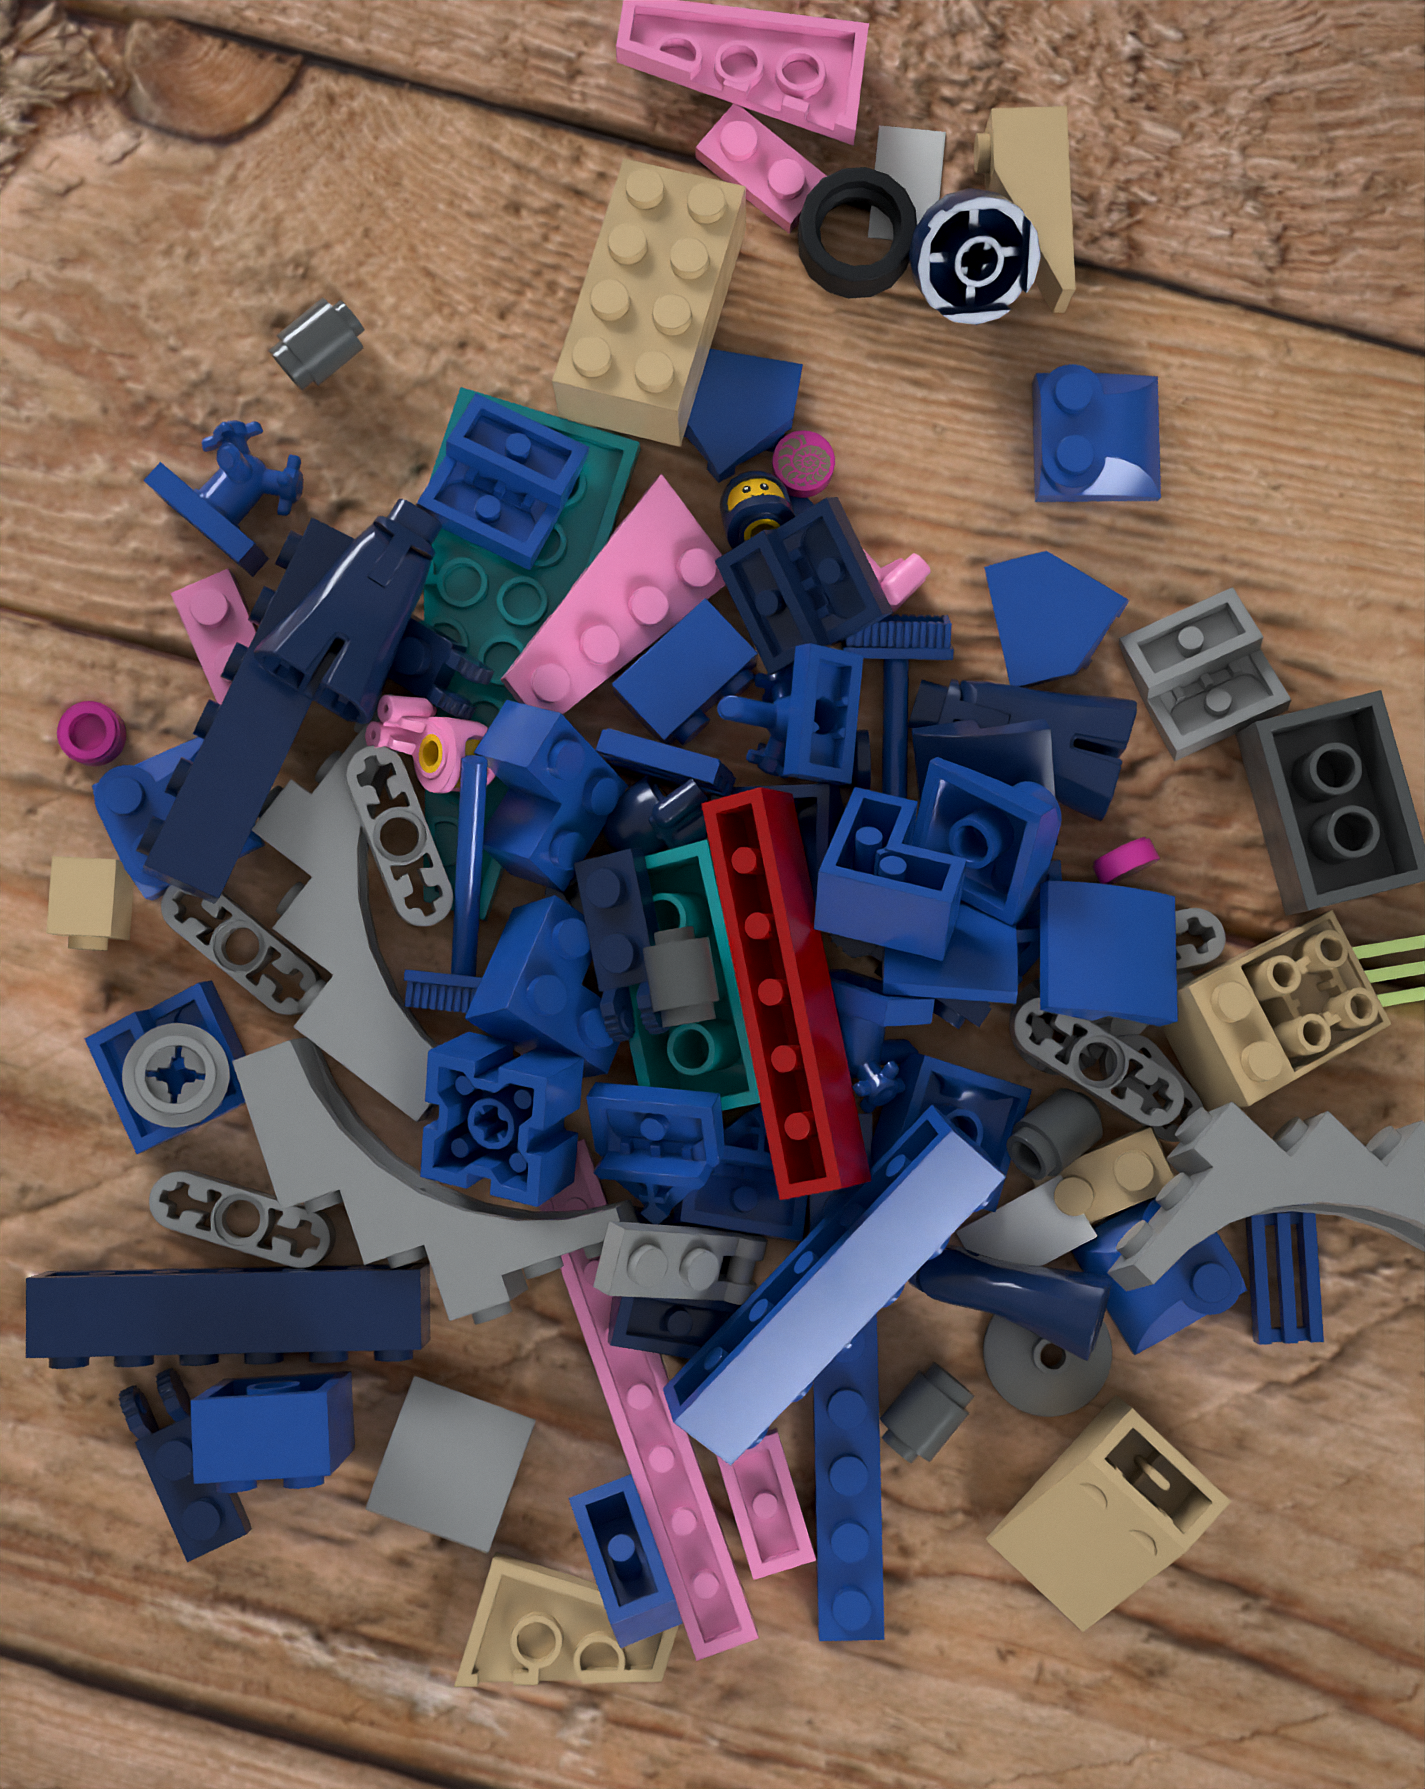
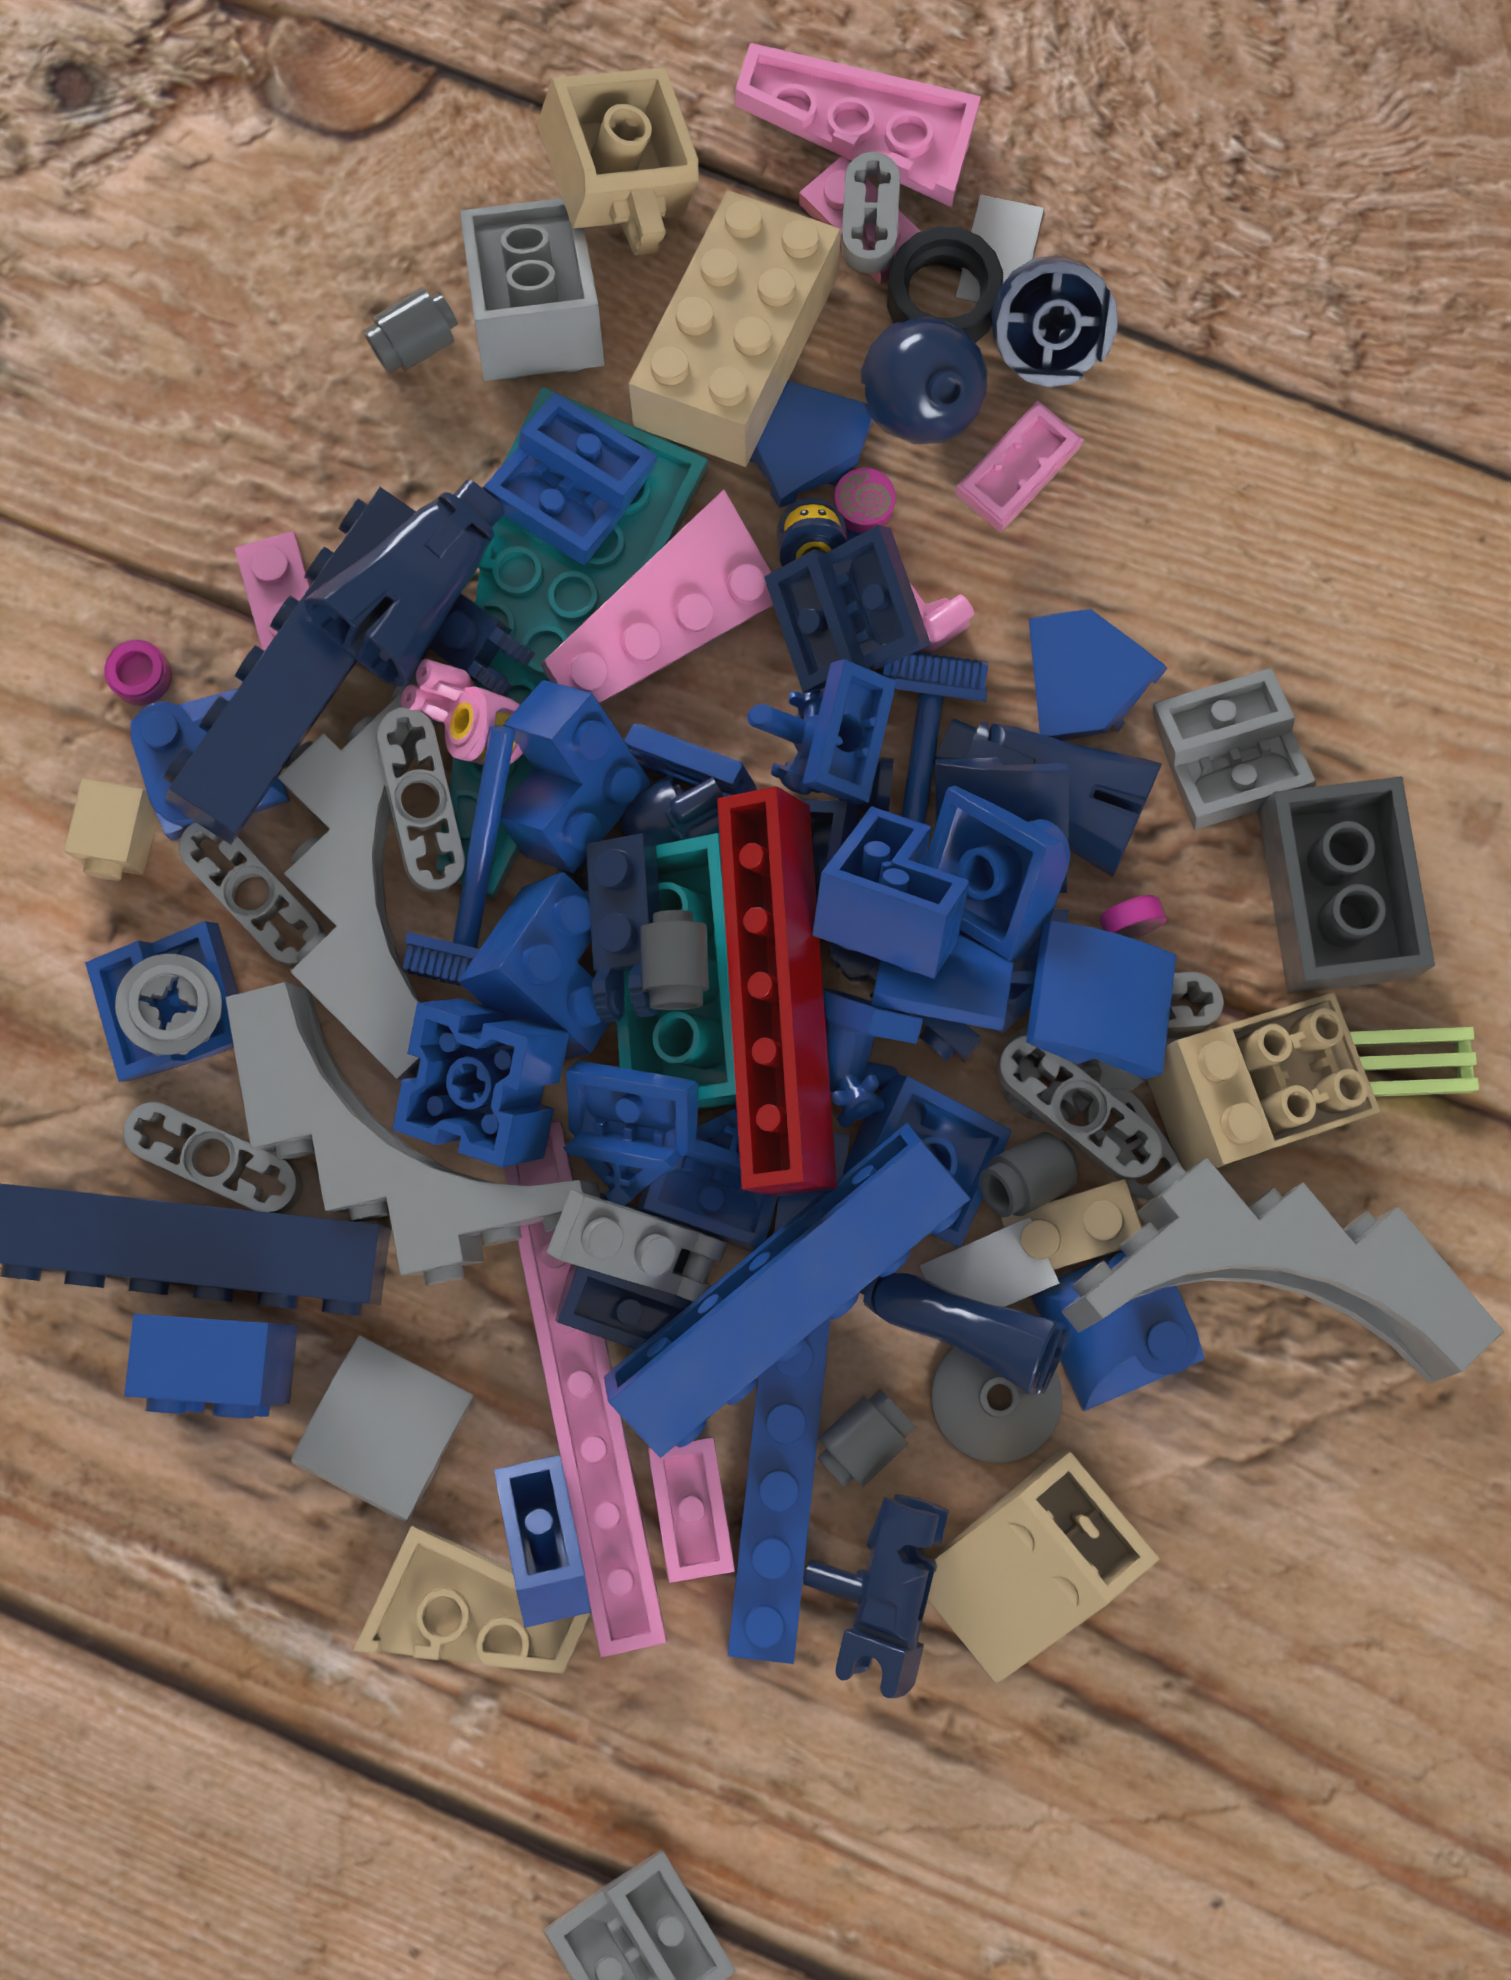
camera: 10 degrees right, 5 degrees down
dark blue hinge [118,1368,252,1562] -> none
blue piece [143,420,304,577] -> none
blue brick [612,598,758,746] -> none
tan slope [974,106,1076,313] -> none
blue slope [1032,364,1161,502] -> none
blue tile [1246,1211,1324,1345] -> none
none -> light grey slope [460,198,605,381]
none -> tan hinge [537,67,699,256]
none -> dark blue piece [803,1494,949,1698]
none -> light grey beam [841,152,900,274]
none -> dark blue cylinder [861,316,988,444]
none -> bright pink plate [955,400,1084,533]

